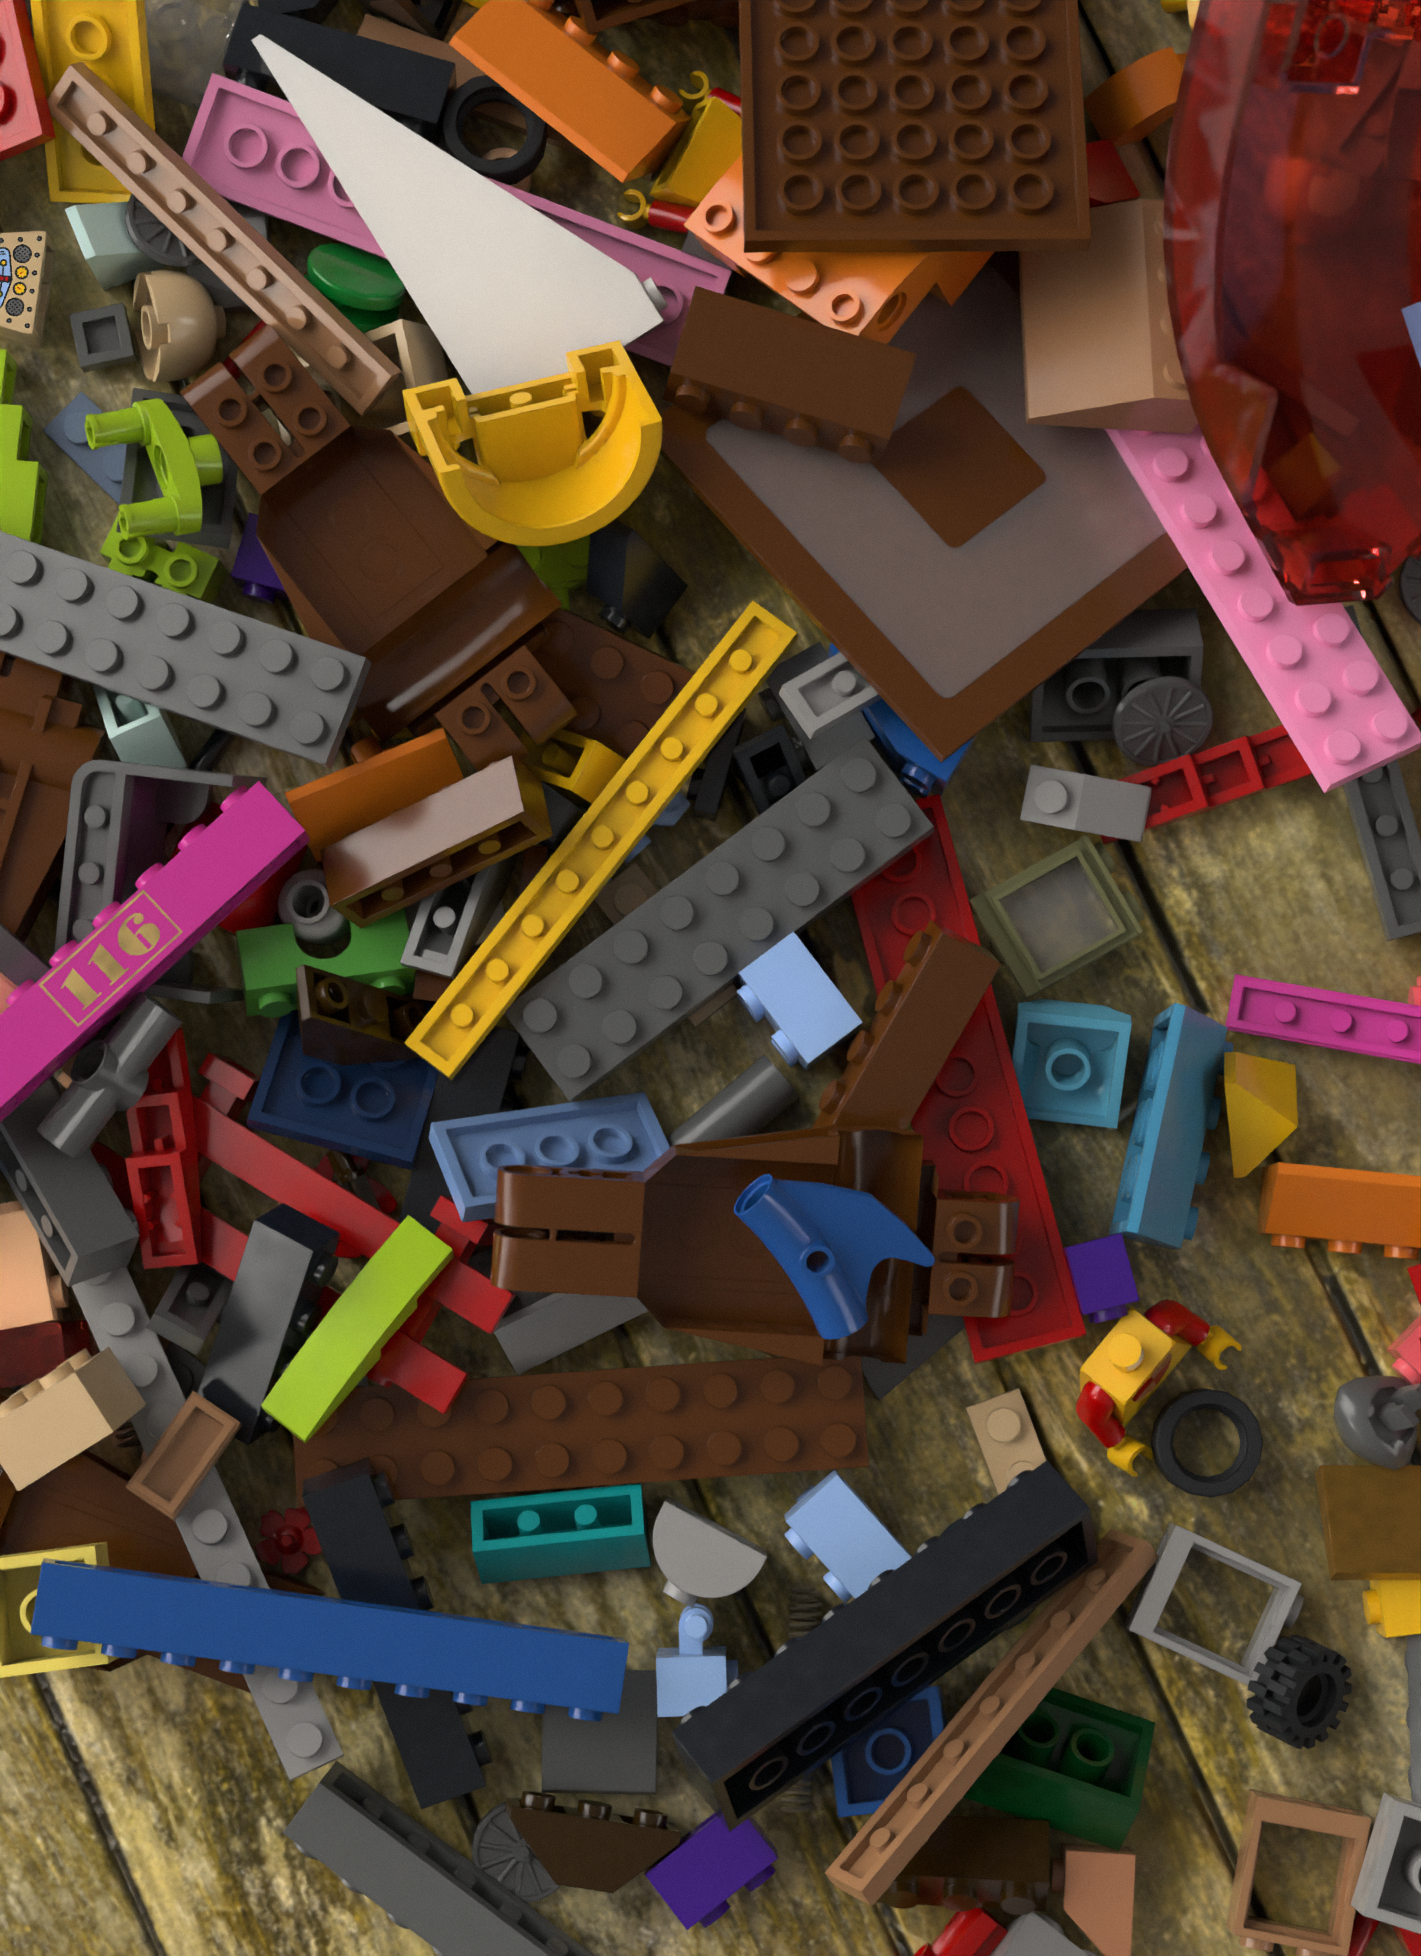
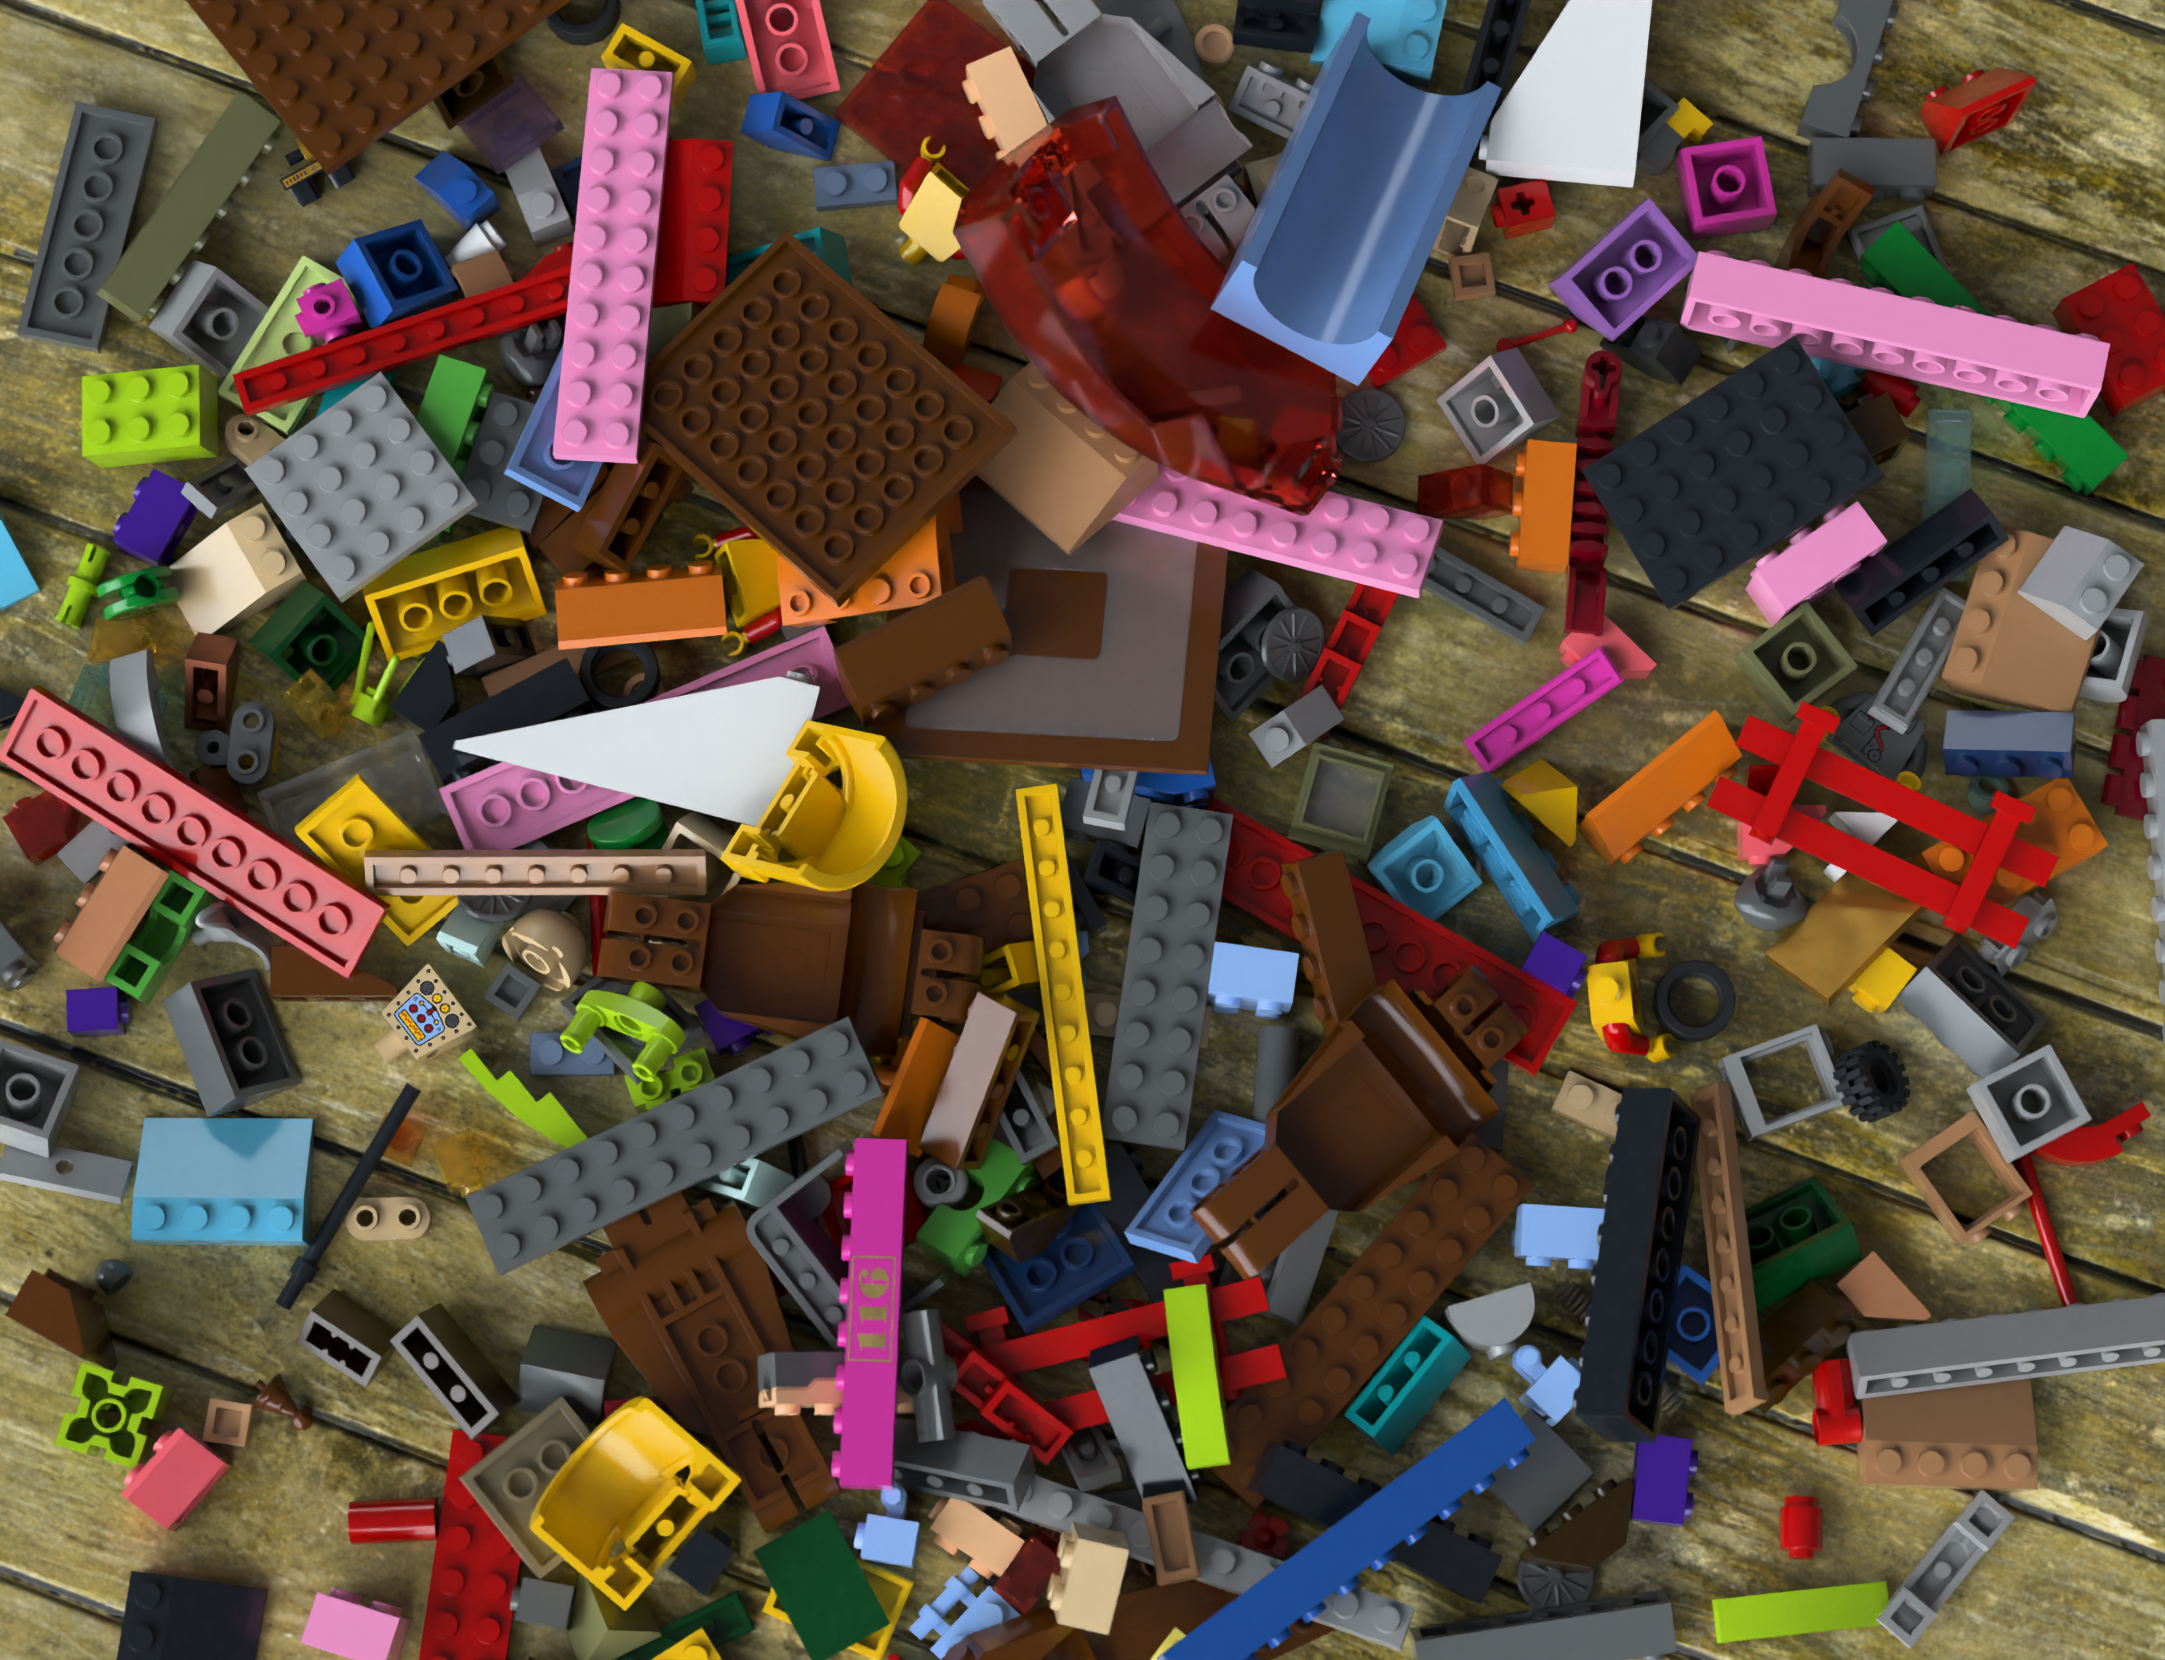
camera: 50 degrees left, 5 degrees down
black slope [586,520,688,639] -> none
blue pin [734,1174,935,1340] -> none

